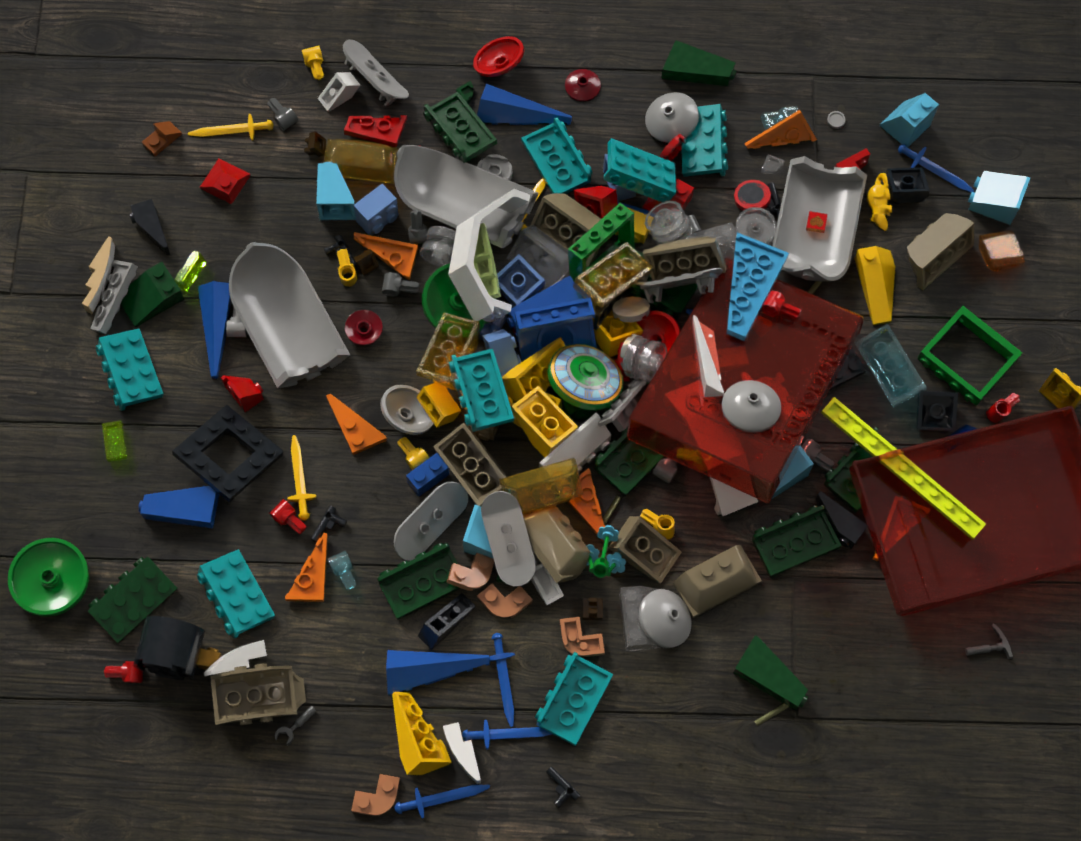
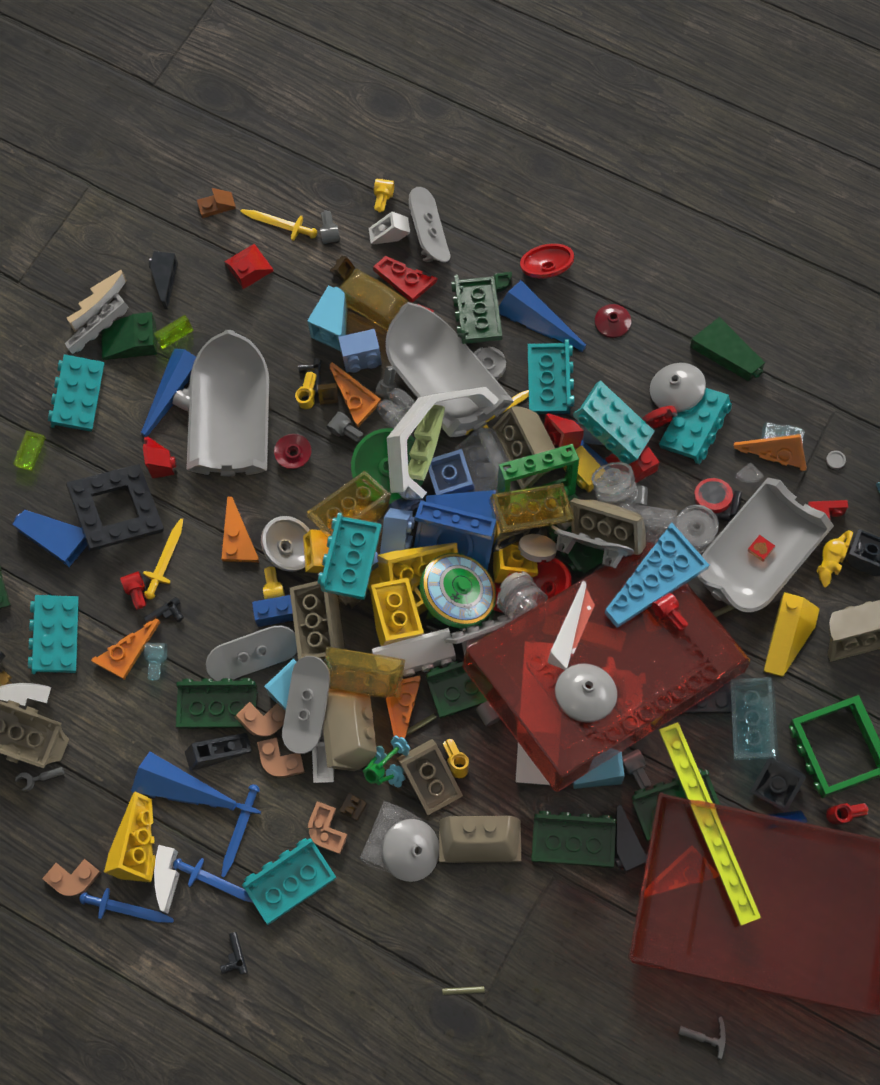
camera: 35 degrees right, 0 degrees up
dark green slope [733,635,808,711] -> none

